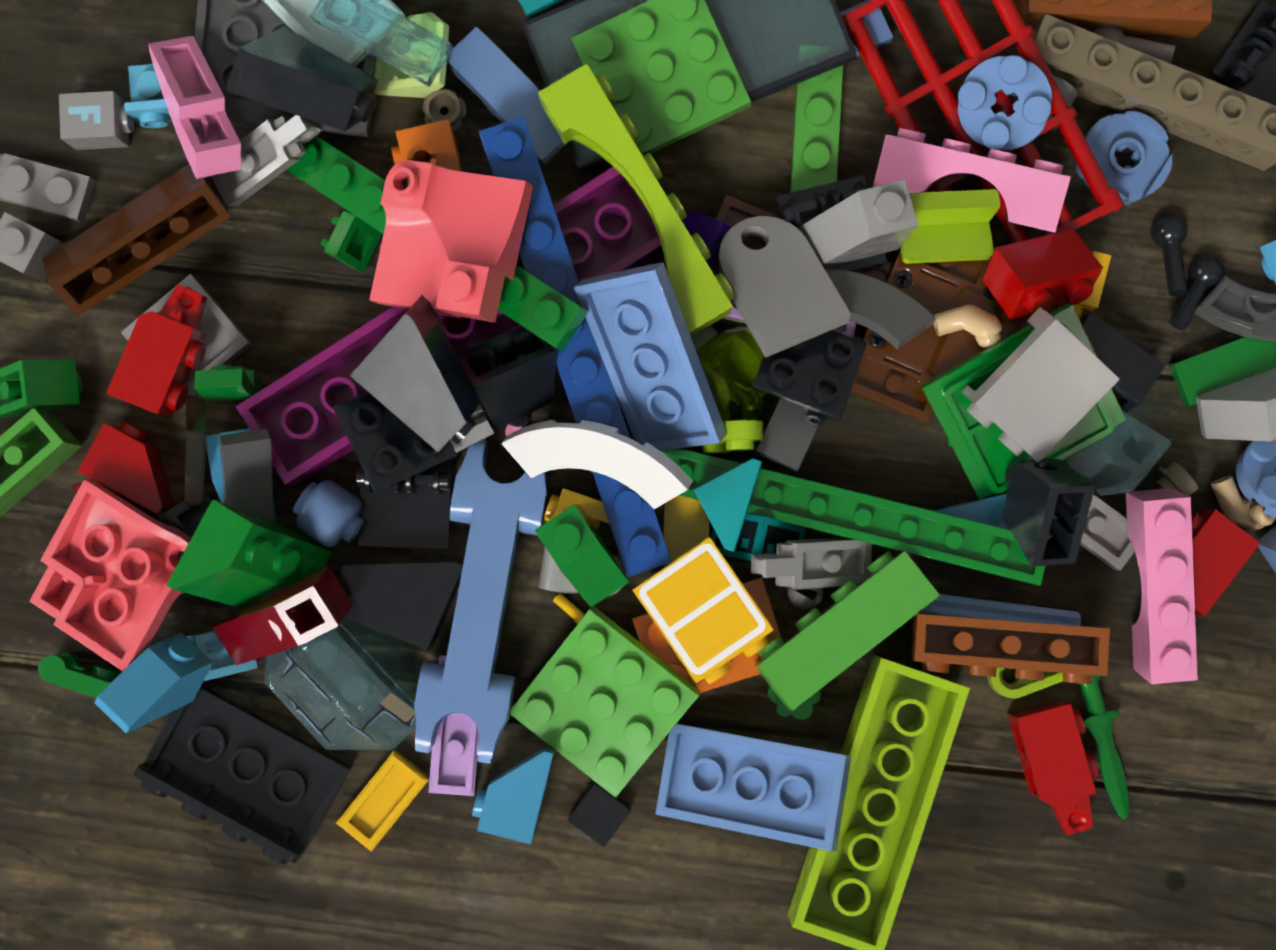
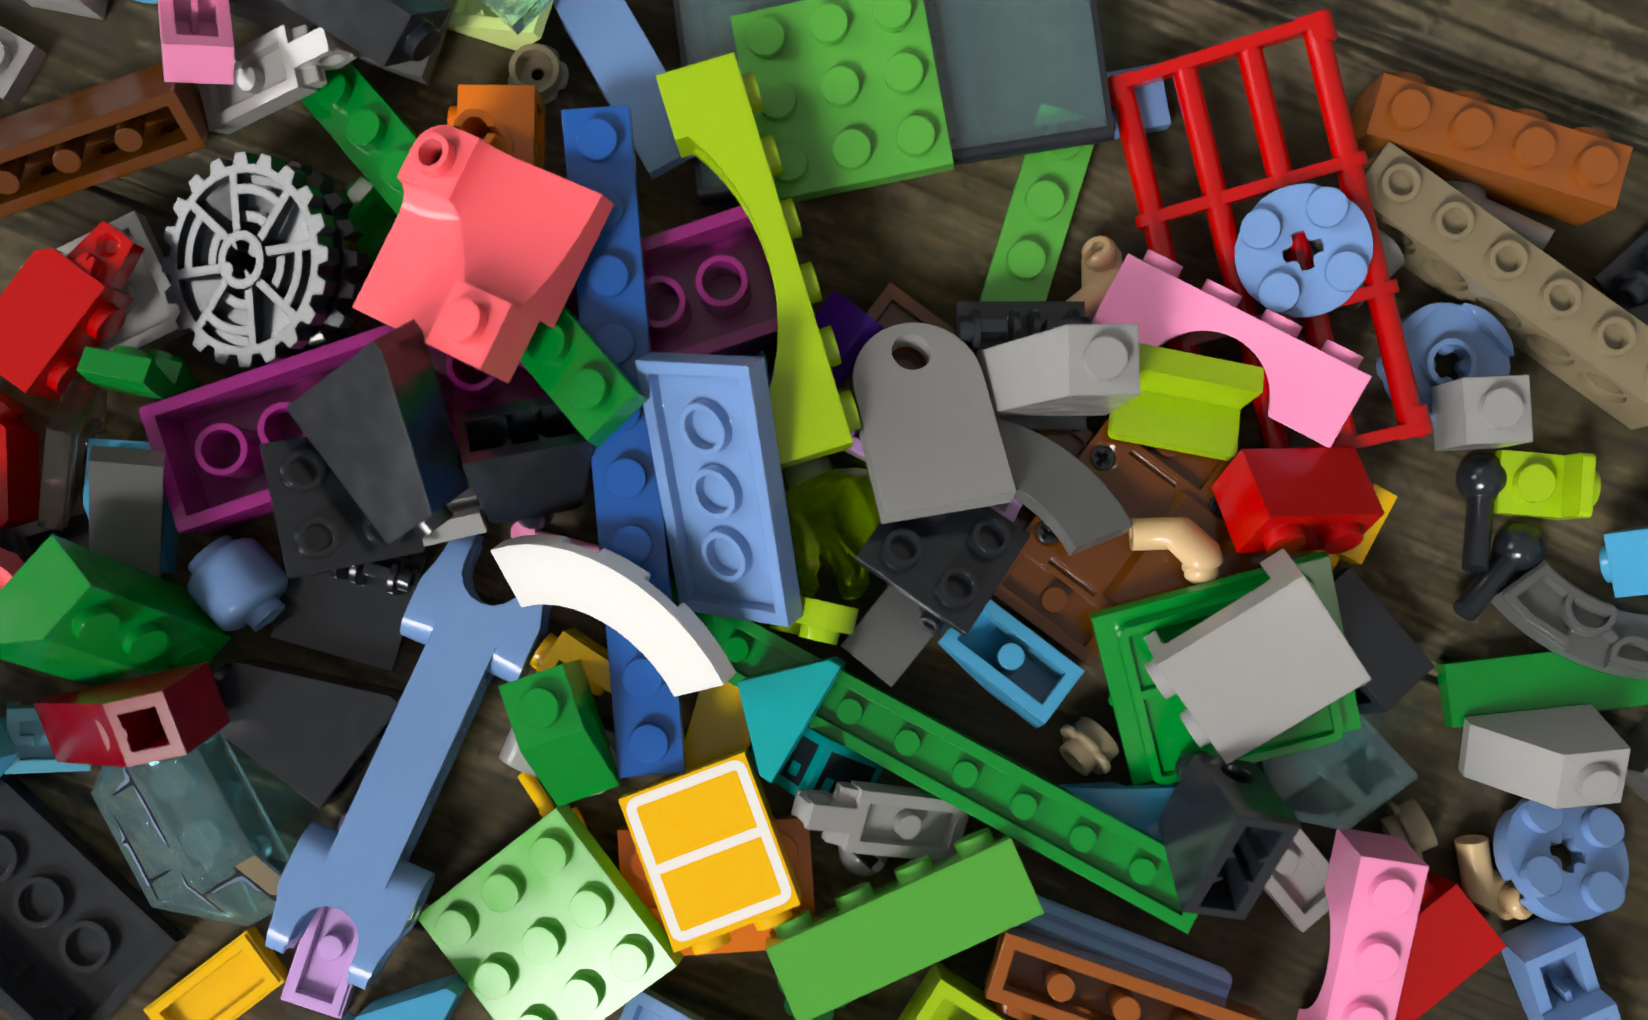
camera: 10 degrees right, 0 degrees up
none -> black piece [161,152,368,368]
none -> dark azure slope [938,599,1084,729]
none -> dark tan plate [1059,716,1119,776]
none -> tan arm [1066,235,1123,319]
none -> light grey brick [1431,375,1533,451]
none -> lime bracket [1491,450,1601,520]

